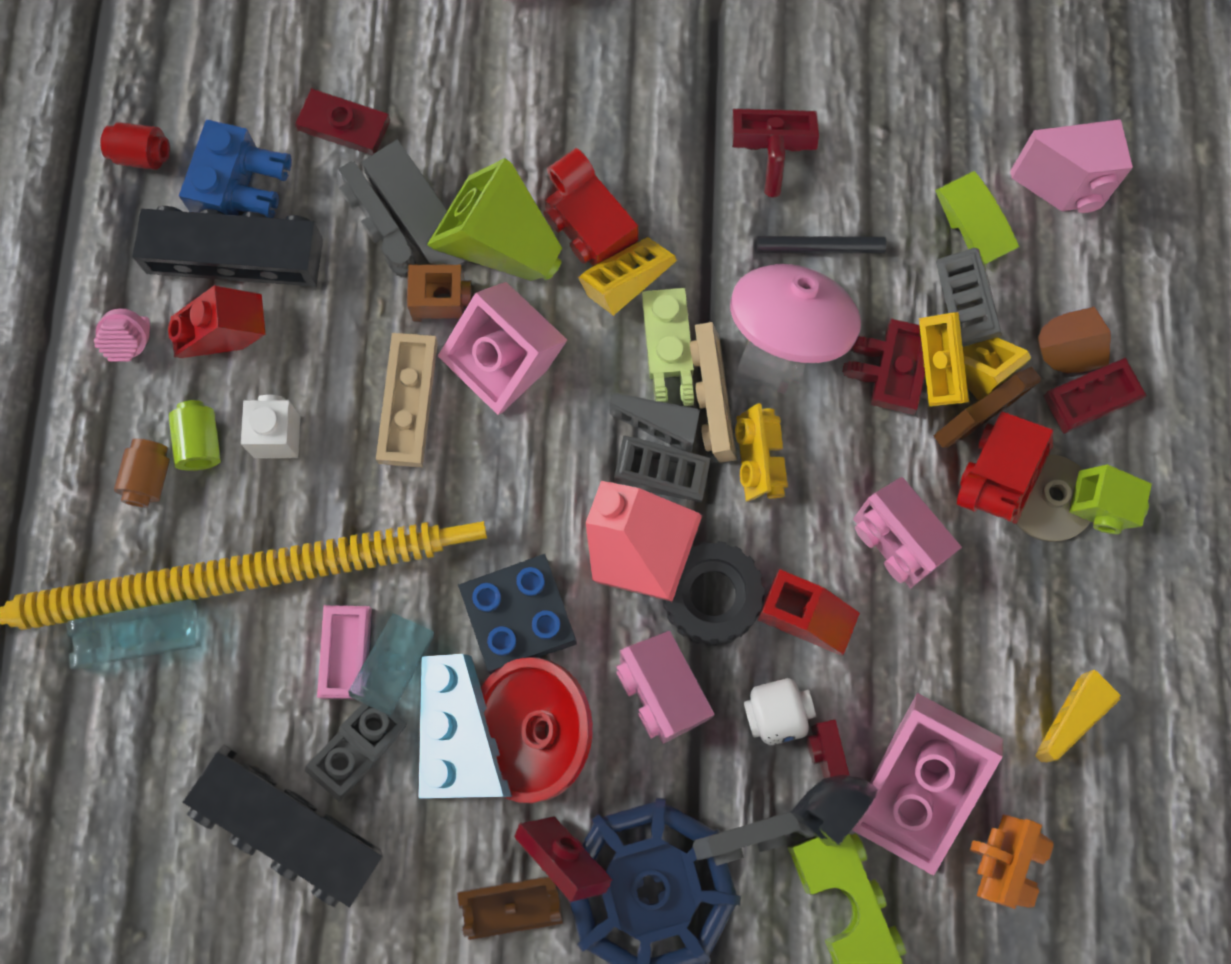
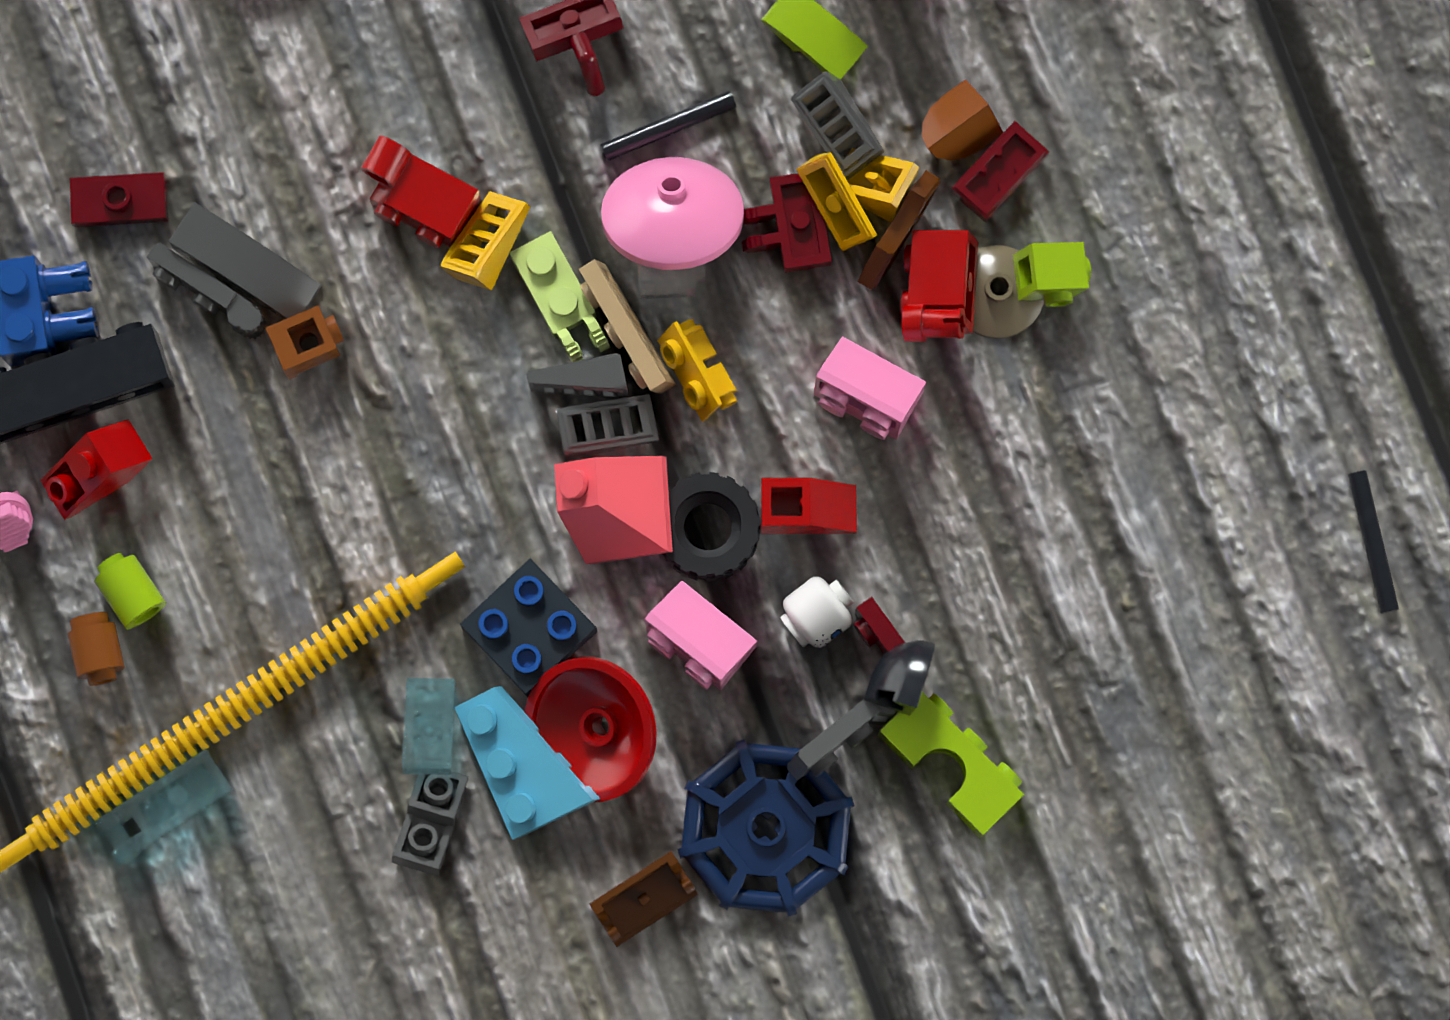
camera: 25 degrees left, 5 degrees up
black wedge [182,744,383,908] -> none
white brick [241,395,301,458] -> none
bright pink tile [317,605,372,700] -> none
tan plate [376,333,438,468] -> none
lime slope [427,158,562,281] -> none
bright pink slope [438,282,567,415] -> none
dark red plate [514,816,613,902] -> none
bright pink slope [852,693,1003,876] -> none
orange hips [970,814,1054,909] -> none
yellow slope [1035,669,1121,763] -> none

